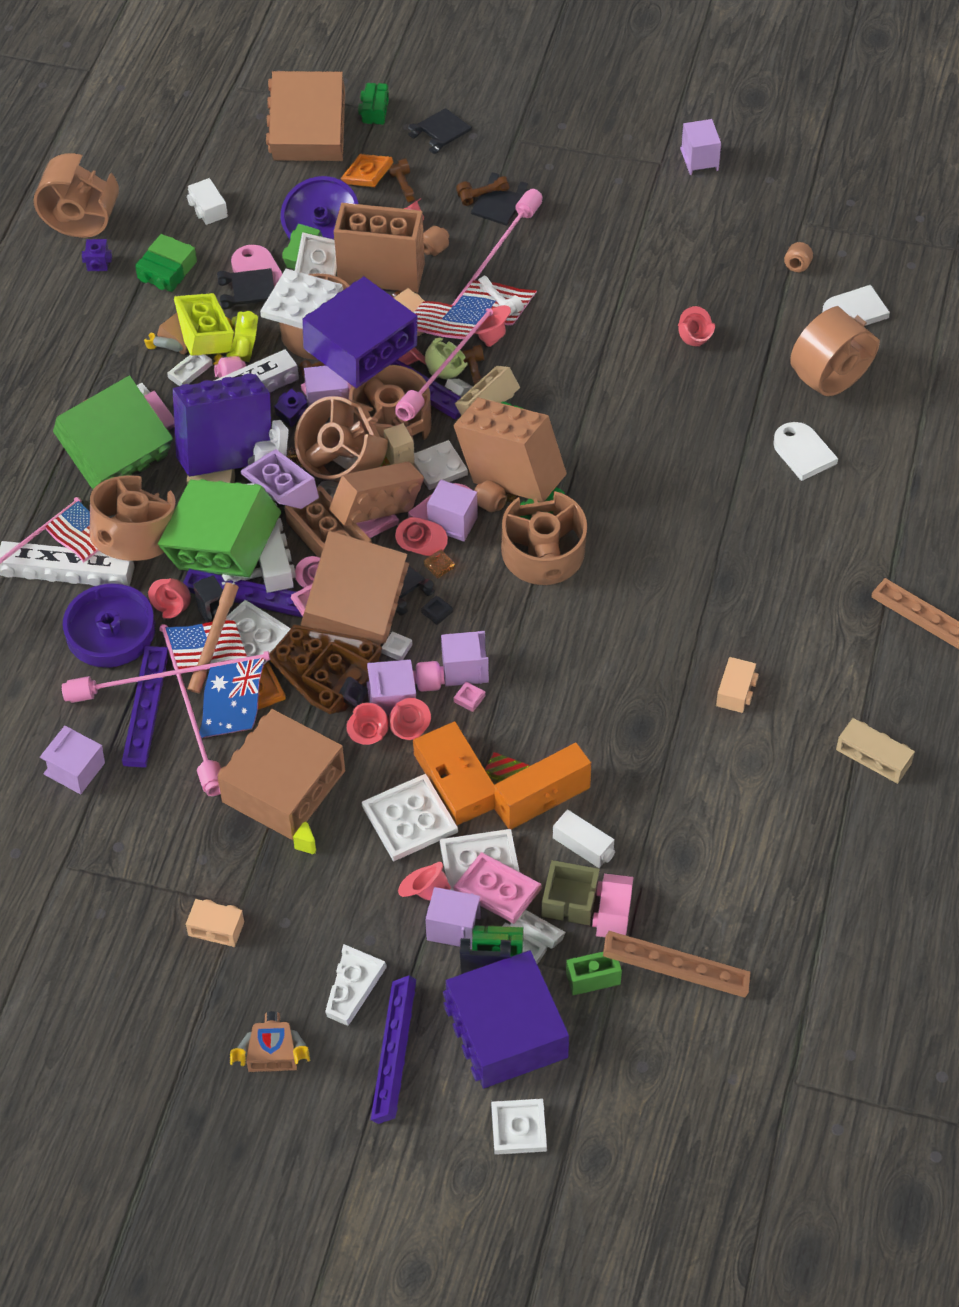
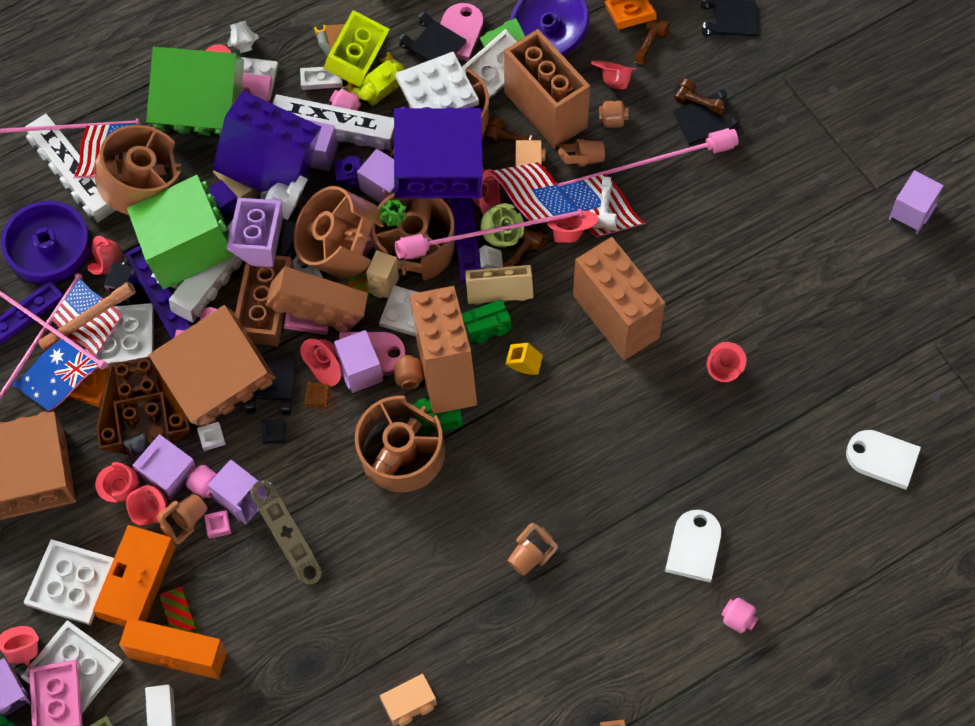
camera: 45 degrees right, 10 degrees up
nougat head [784,242,813,272] -> none
nougat animal [790,306,880,396] -> none
none -> nougat piece [157,494,208,544]
none -> white rock [227,21,259,53]
none -> dark tan piece [251,480,322,585]
none -> bright green gear [379,199,407,227]
none -> yellow brick [506,343,543,375]
none -> nougat piece [507,523,558,576]
none -> nougat piece [558,139,605,167]
none -> nougat brick [573,237,665,360]
none -> bright pink head [721,598,758,633]

